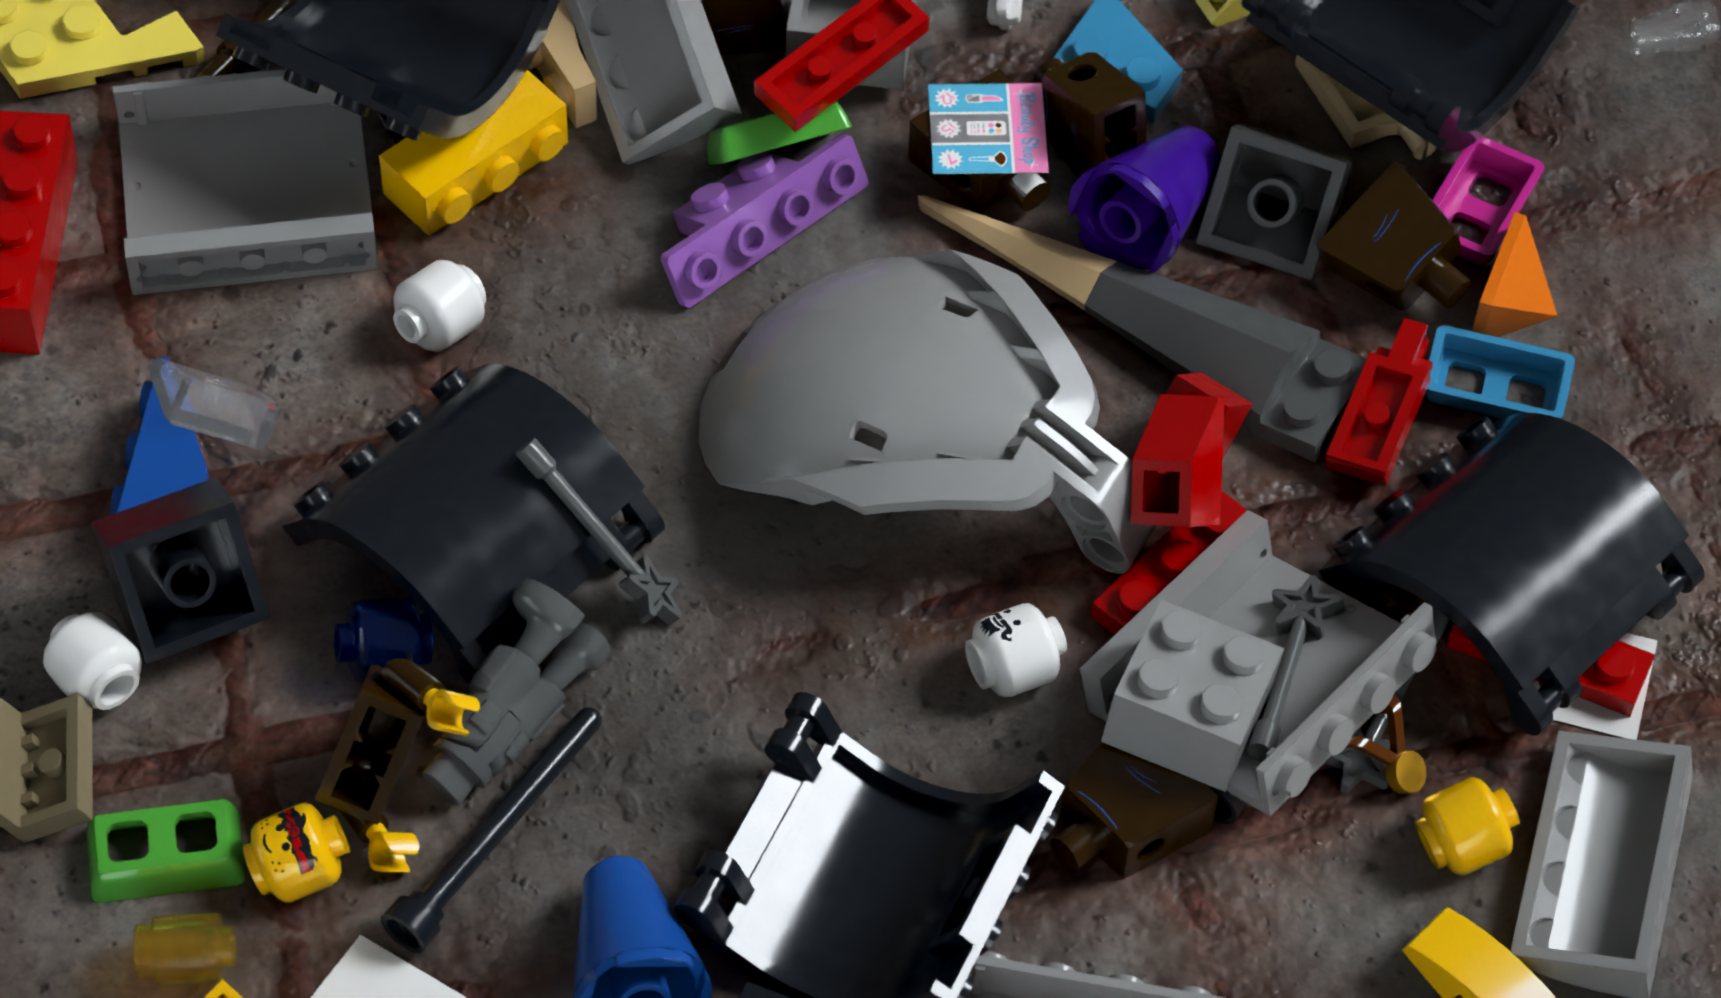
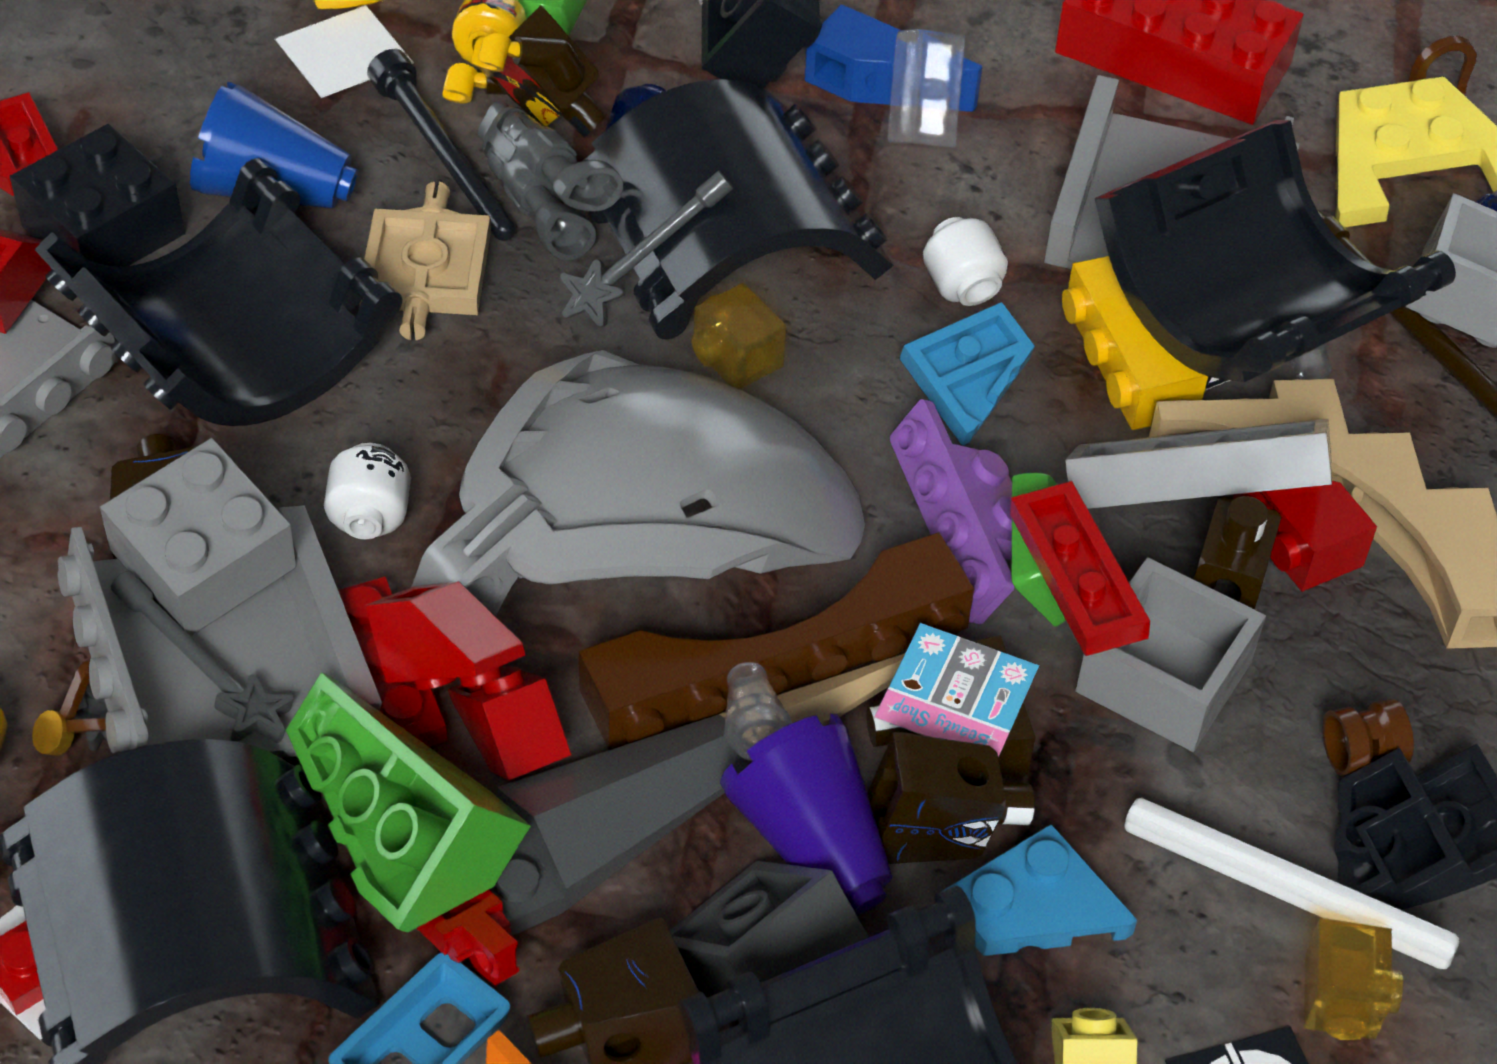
camera: 115 degrees right, 5 degrees down
none -> bright green wedge [286,672,531,933]
none -> tan plate [359,182,491,340]
none -> reddish brown arch [579,532,974,750]
none -> clear yellow brick [691,283,786,389]
none -> clear cone [724,662,792,761]
none -> dark azure wing [900,302,1035,446]

